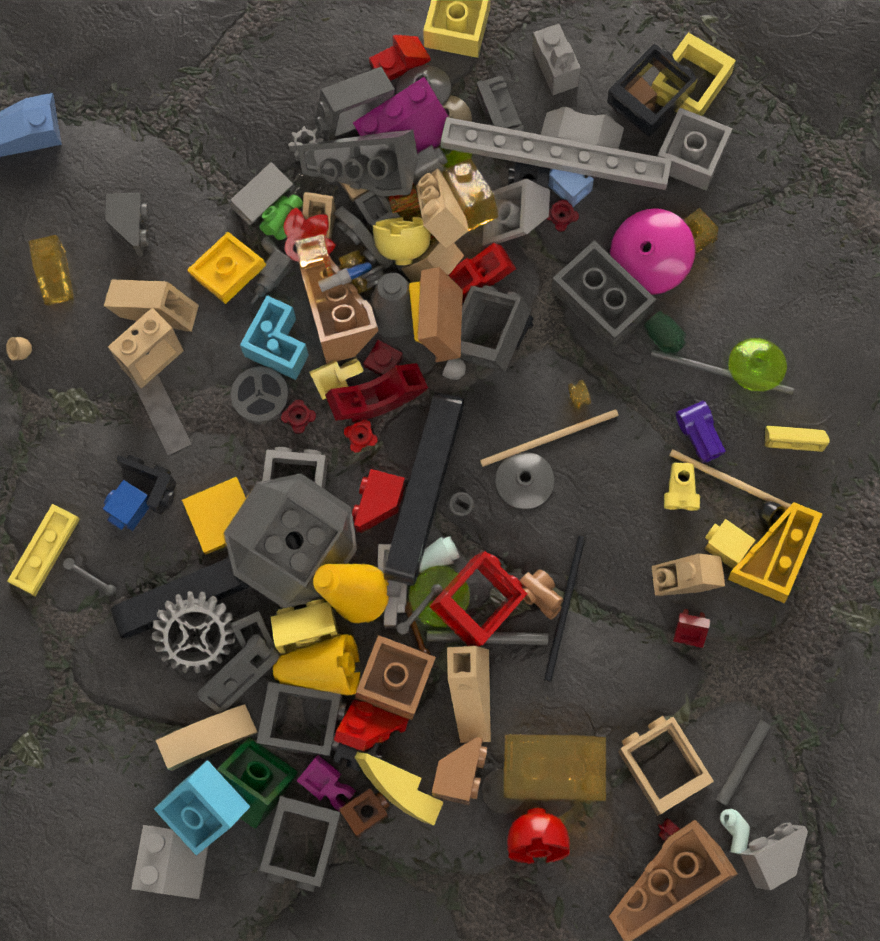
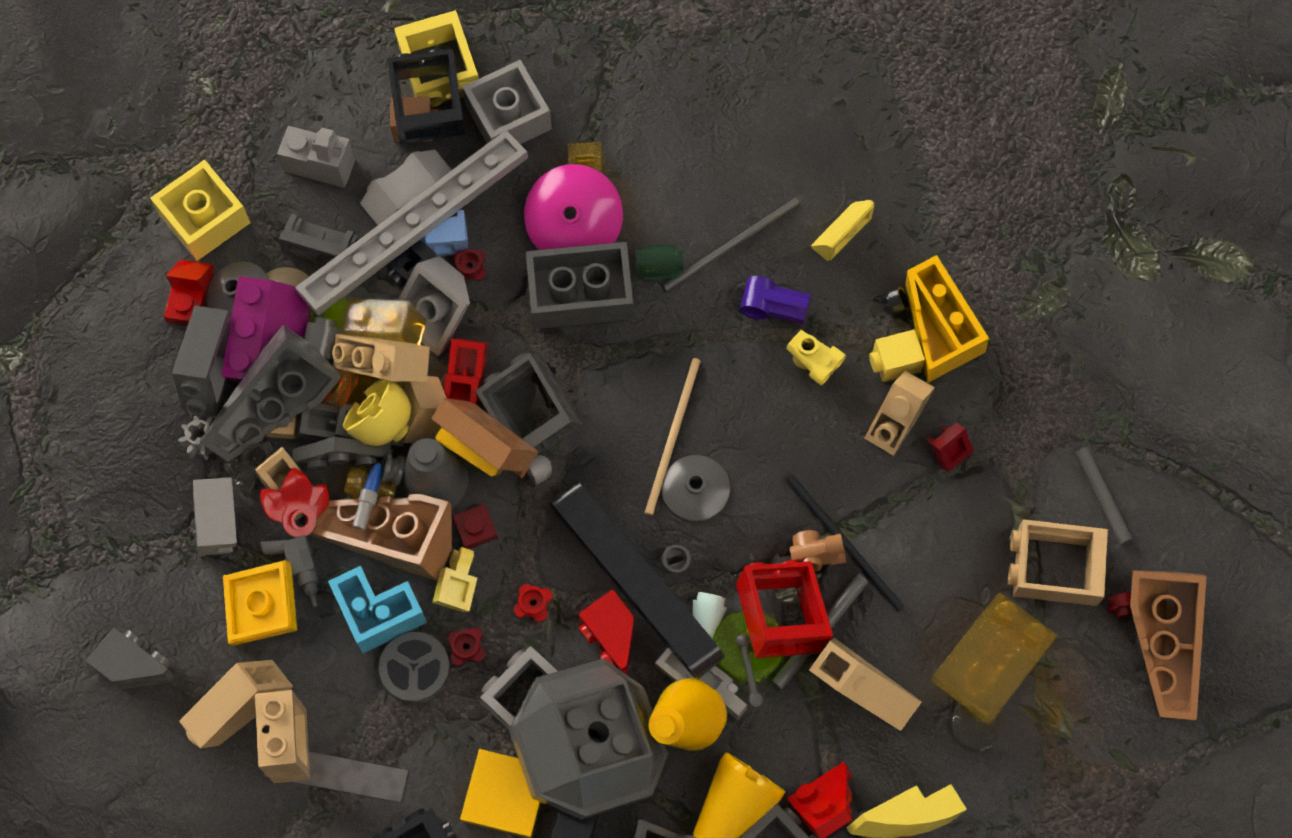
camera: 55 degrees left, 5 degrees down
clear yellow slope [29,235,74,305] -> none
bright green plate [259,194,303,240] -> none
light yellow slope [270,599,339,655] -> none
clear yellow panel [295,234,333,277] -> none
dark red arch [325,363,428,422] -> none
medium nougat brick [355,635,436,720] -> none
reddish brown hinge [405,601,431,655] -> none
medium nougat slope [432,737,487,805] -> none
red cylinder [507,808,570,864] -> none
clear yellow bush [568,379,591,409] -> none
tan axle [669,449,791,510] -> none
light aqua arm [720,809,750,854] -> none
clear neon green dish [728,338,787,391] -> none
light grey slope [740,822,808,890] -> none

